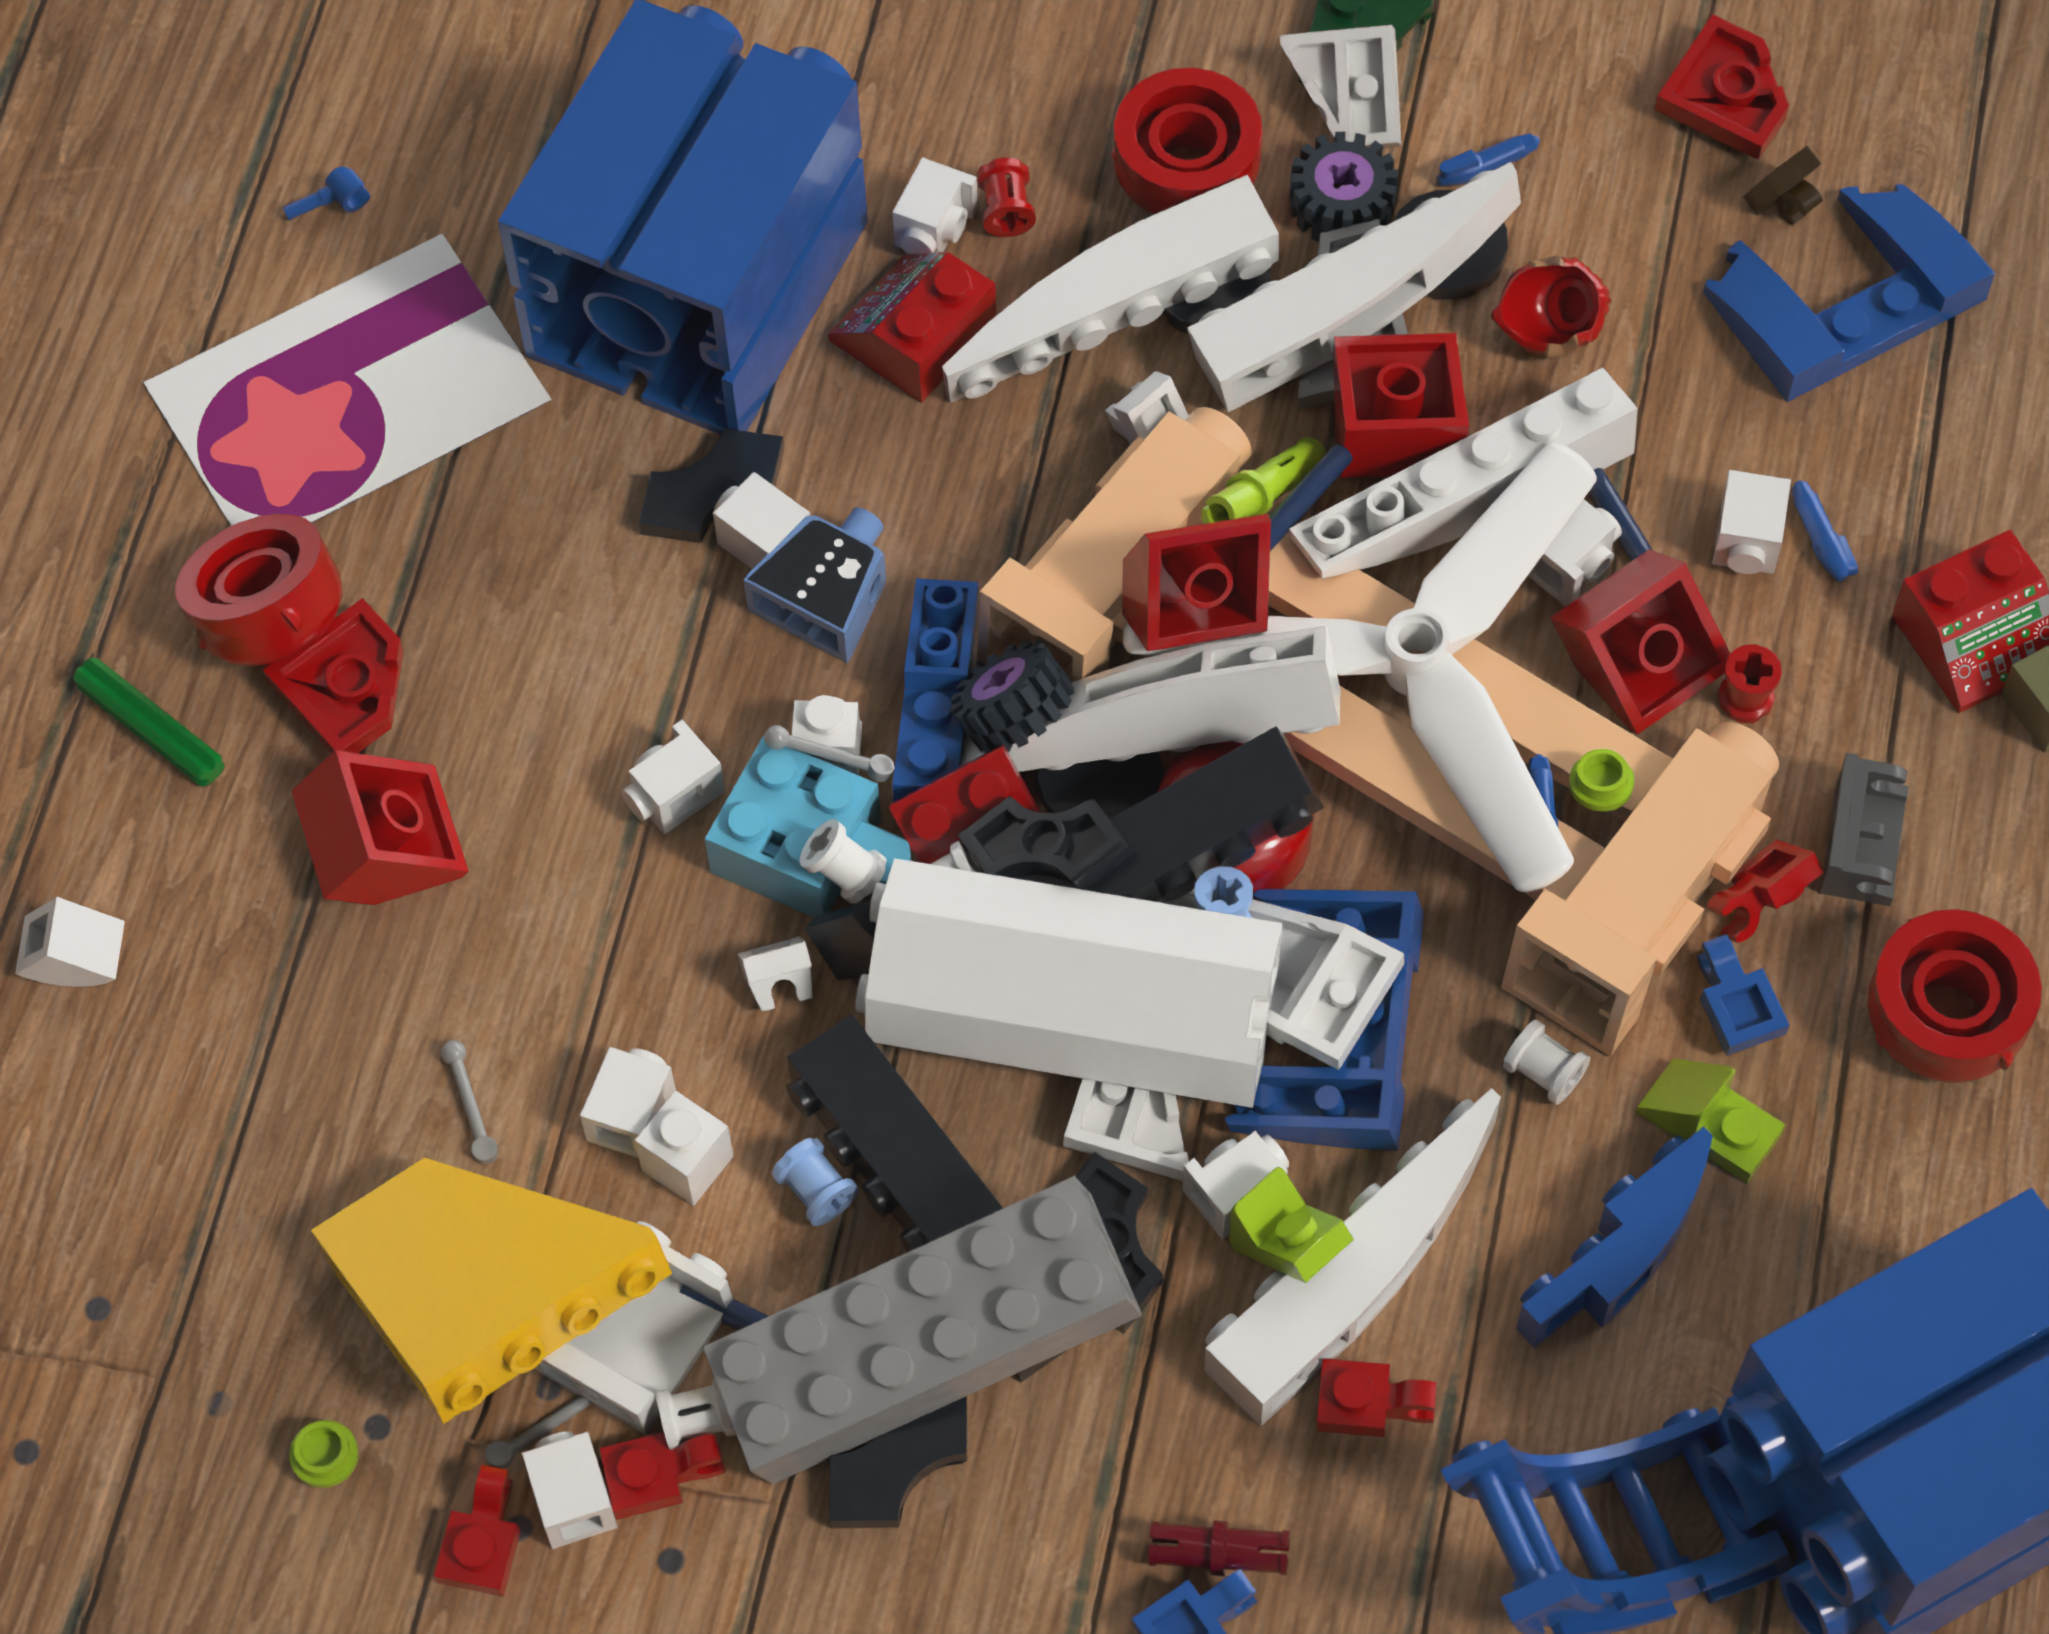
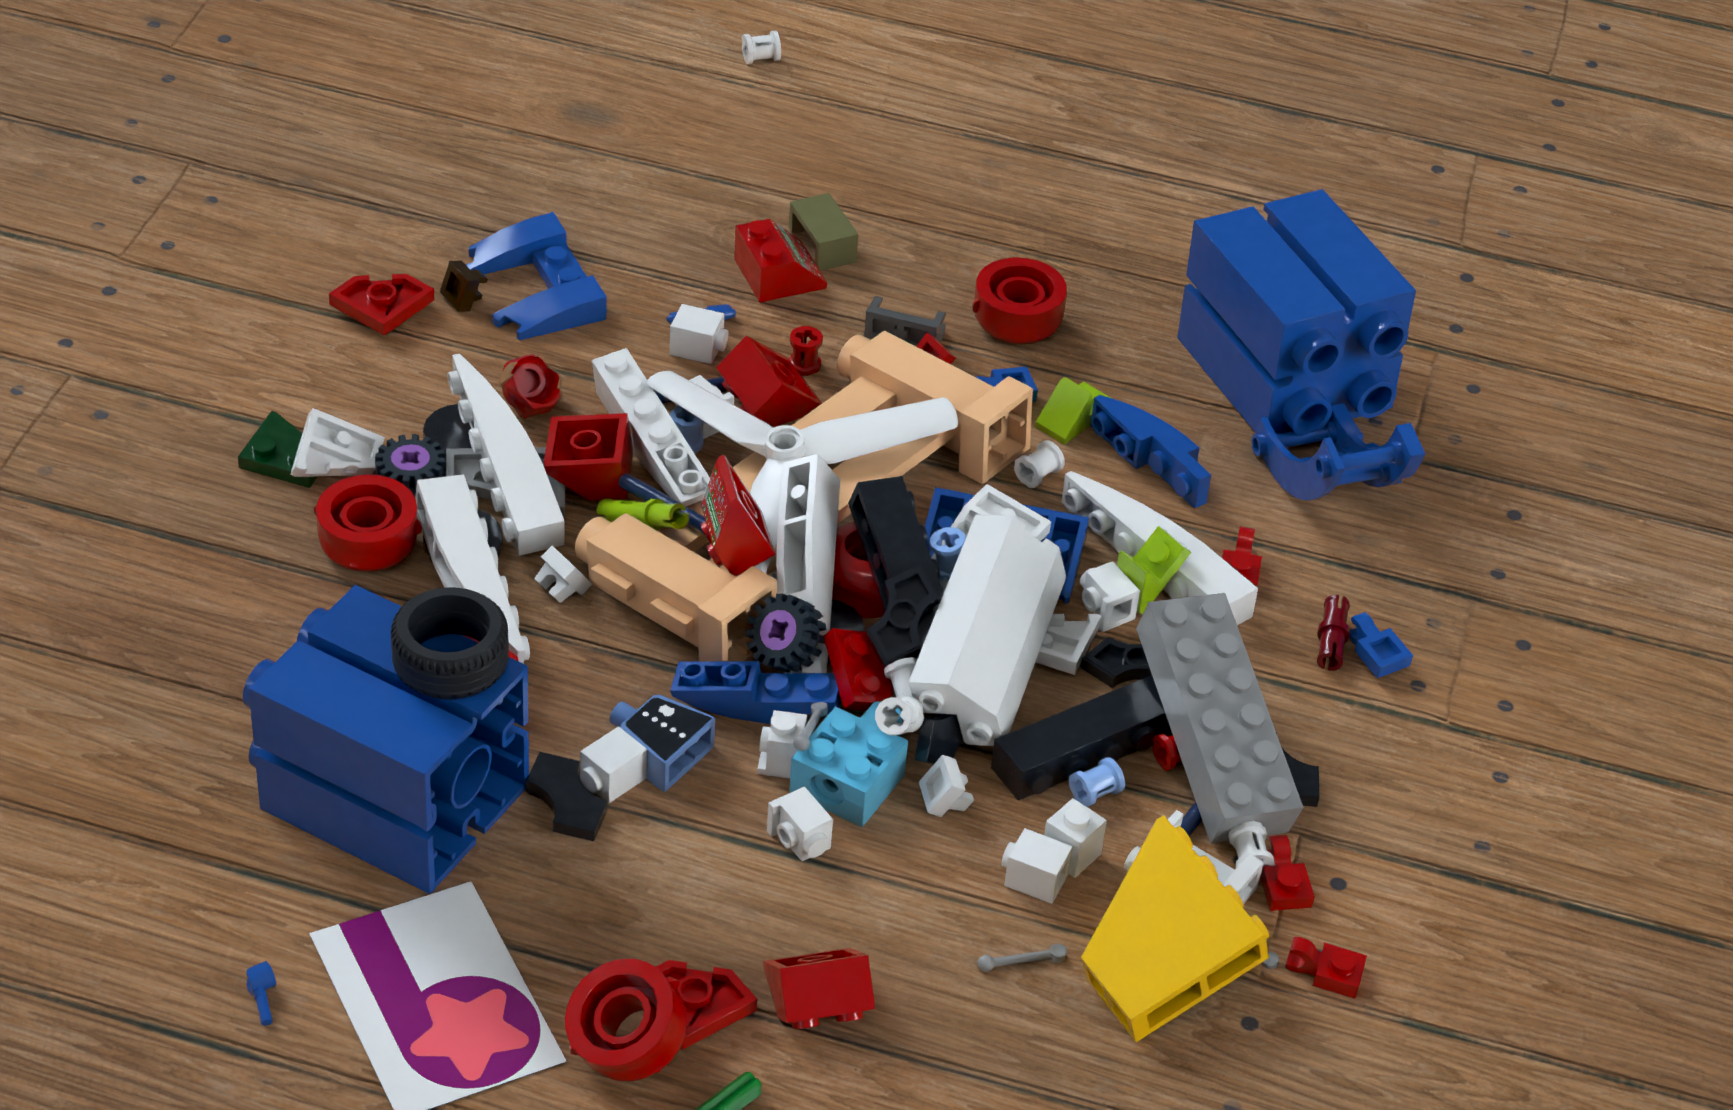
camera: 90 degrees left, 20 degrees down
lime plate [289,1420,359,1488] -> none
white brick [522,1432,618,1549] -> none
blue piece [1436,133,1540,187] -> none
lime plate [1569,749,1635,811] -> none
none -> black tyre [391,587,509,700]

